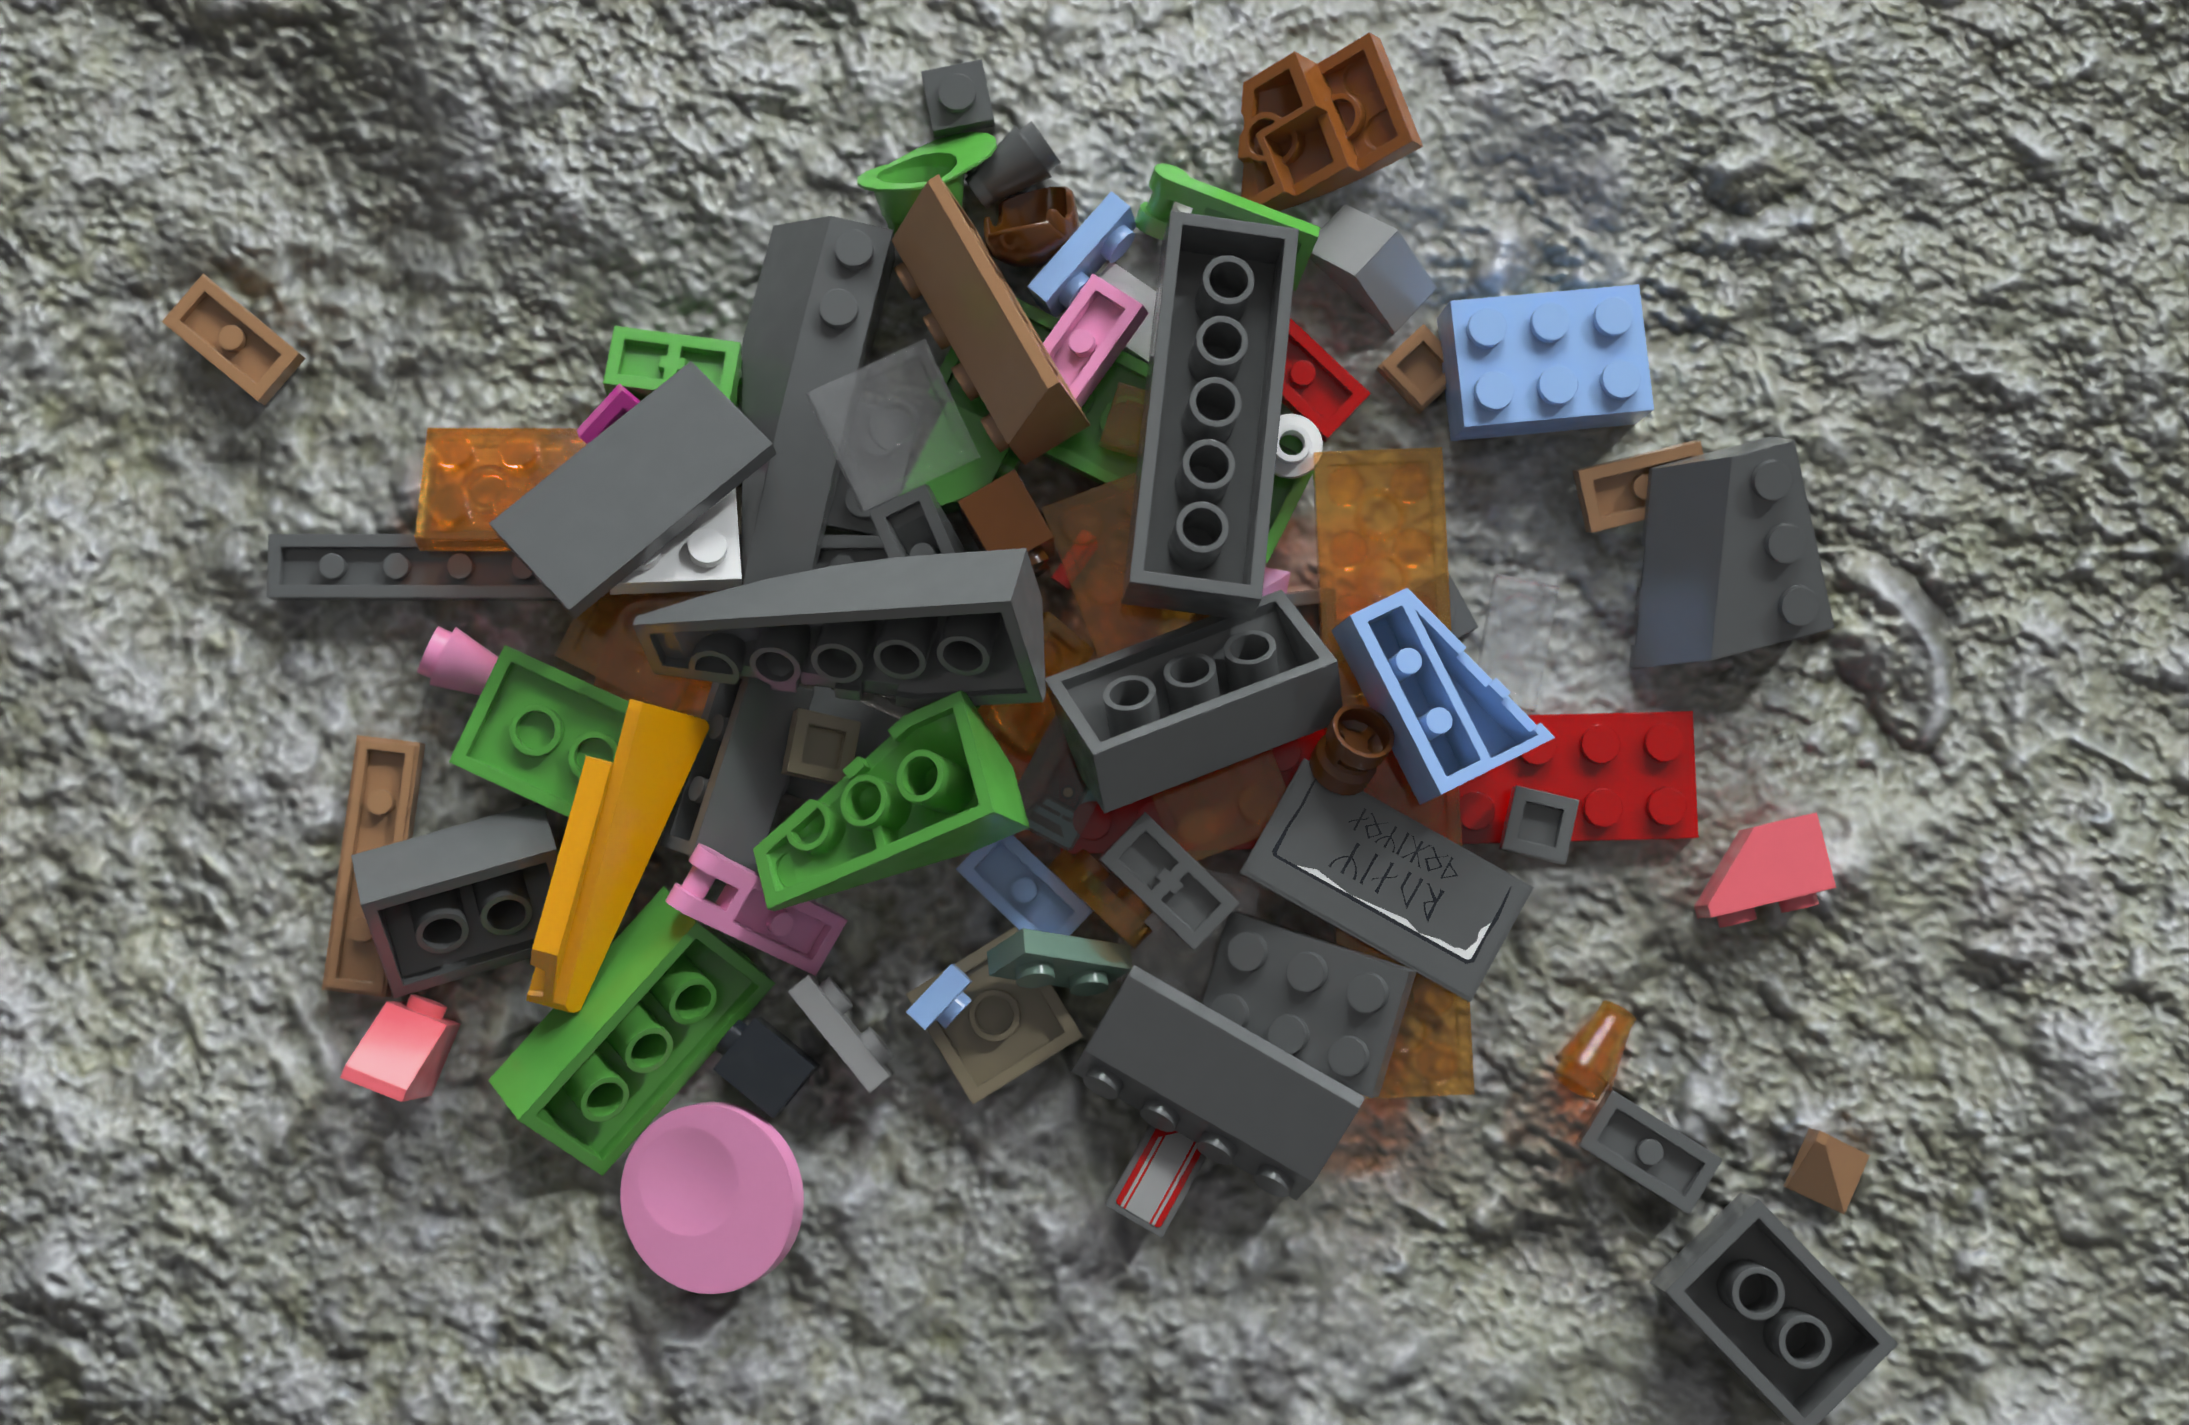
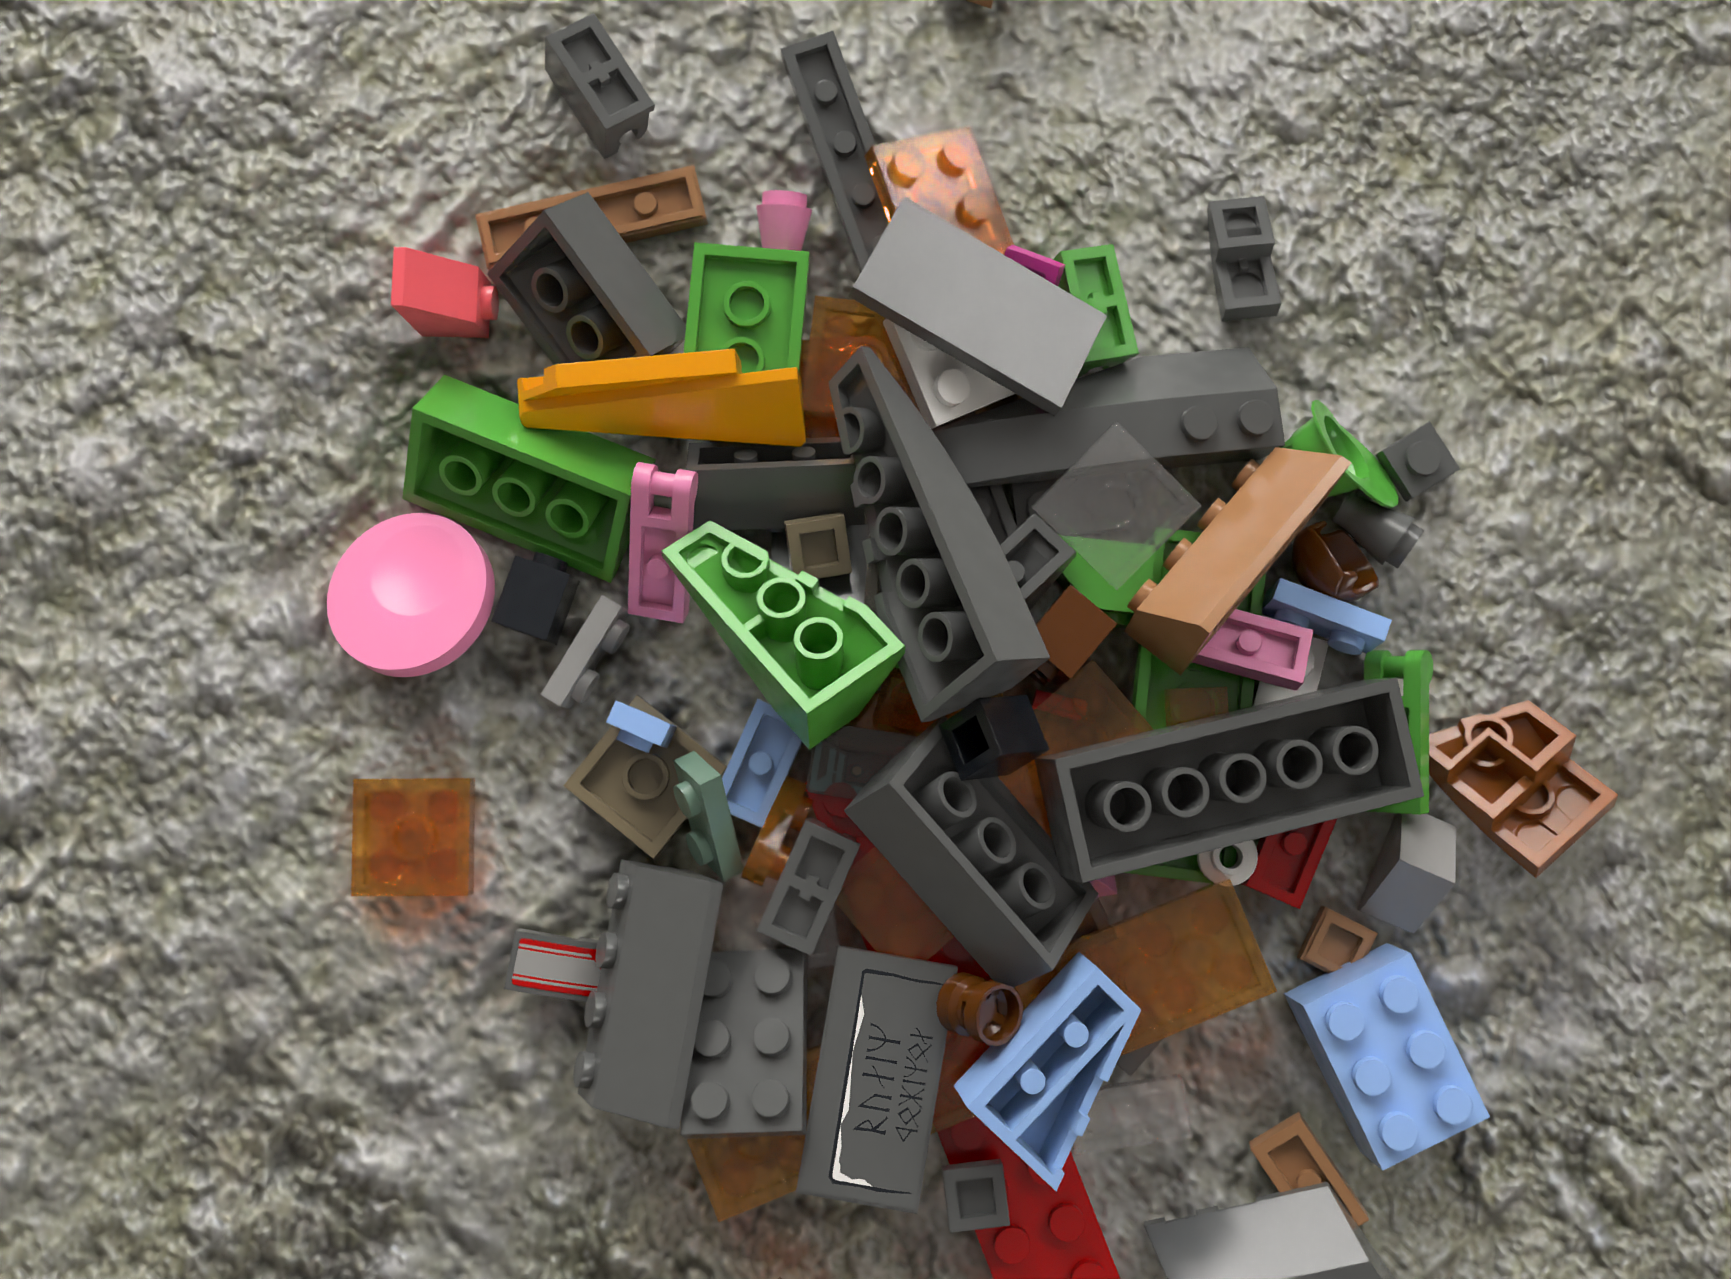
camera: 75 degrees right, 0 degrees up
none -> clear orange plate [351,778,475,897]
none -> dark grey hinge [545,13,655,159]
none -> black brick [939,695,1050,781]
none -> dark grey slope [1207,196,1282,321]

